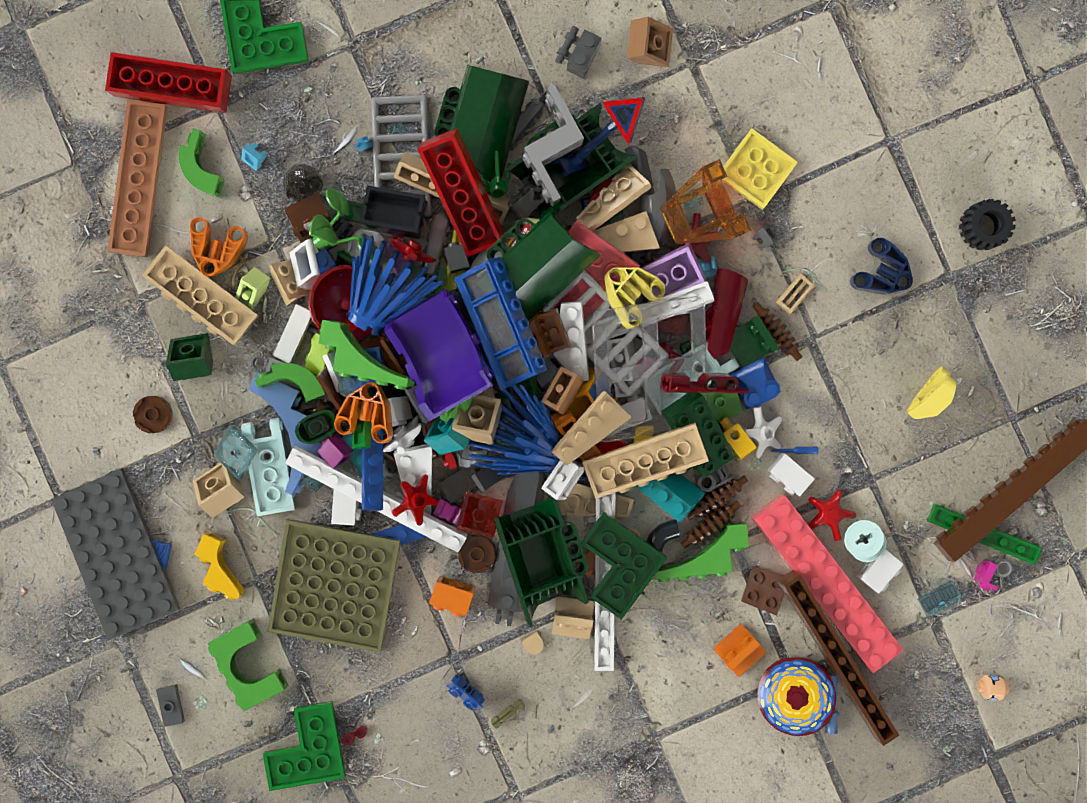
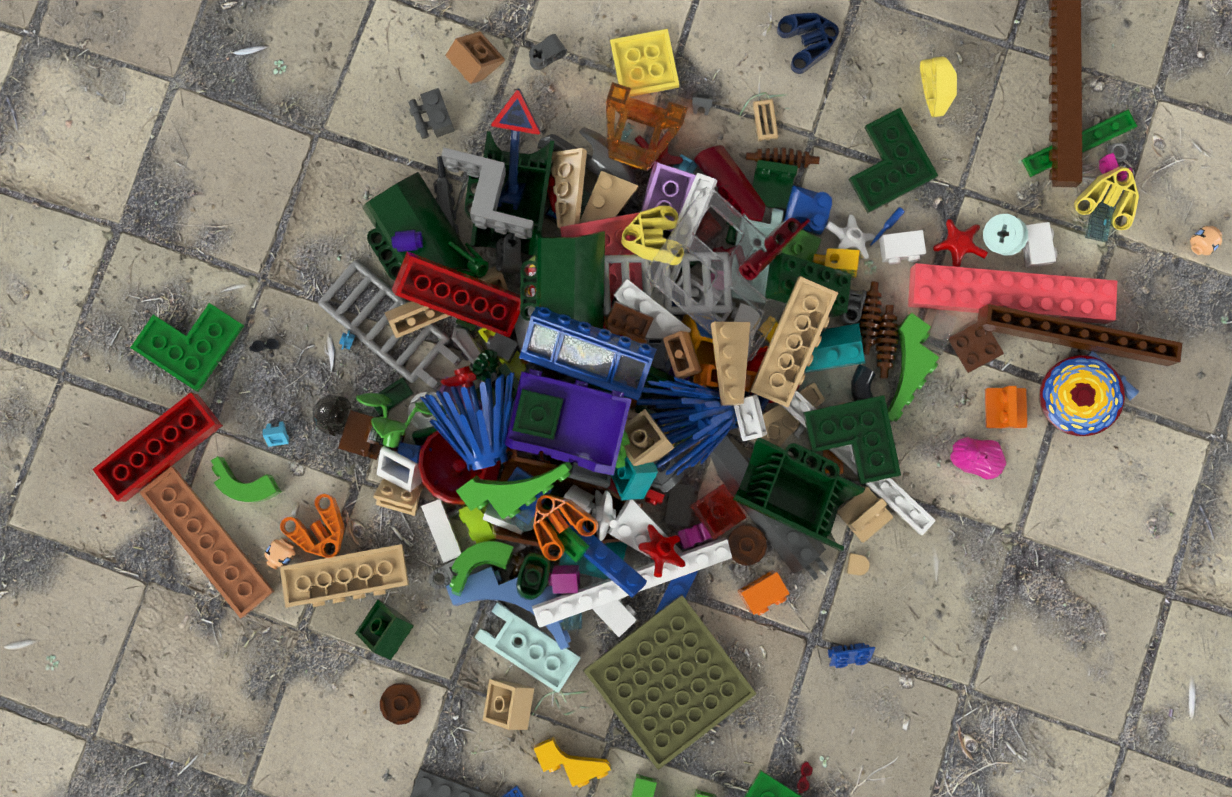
camera: 50 degrees left, 5 degrees down
clear light blue piece [214,425,258,480] -> none
yellowish green slope [235,267,270,311] -> none
black gear [332,217,354,240] -> none
black piece [359,185,427,239] -> none
dark grey plate [383,459,399,481] -> none
clear light blue tile [387,123,406,134] -> none
dark grey tile [471,461,509,493] -> none
olive axle [491,699,525,729] -> none
none -> black piece [249,338,281,352]
none -> light nougat head [264,538,296,569]
none -> dark purple brick [391,230,423,252]
none -> dark green gear [472,349,500,381]
none -> dark green tile [512,389,563,440]
none -> dark grey piece [529,34,567,70]
none -> dark green plate [849,108,939,214]
none -> dark pink hair [950,437,1006,480]
none -> light yellow connector [1074,166,1139,230]

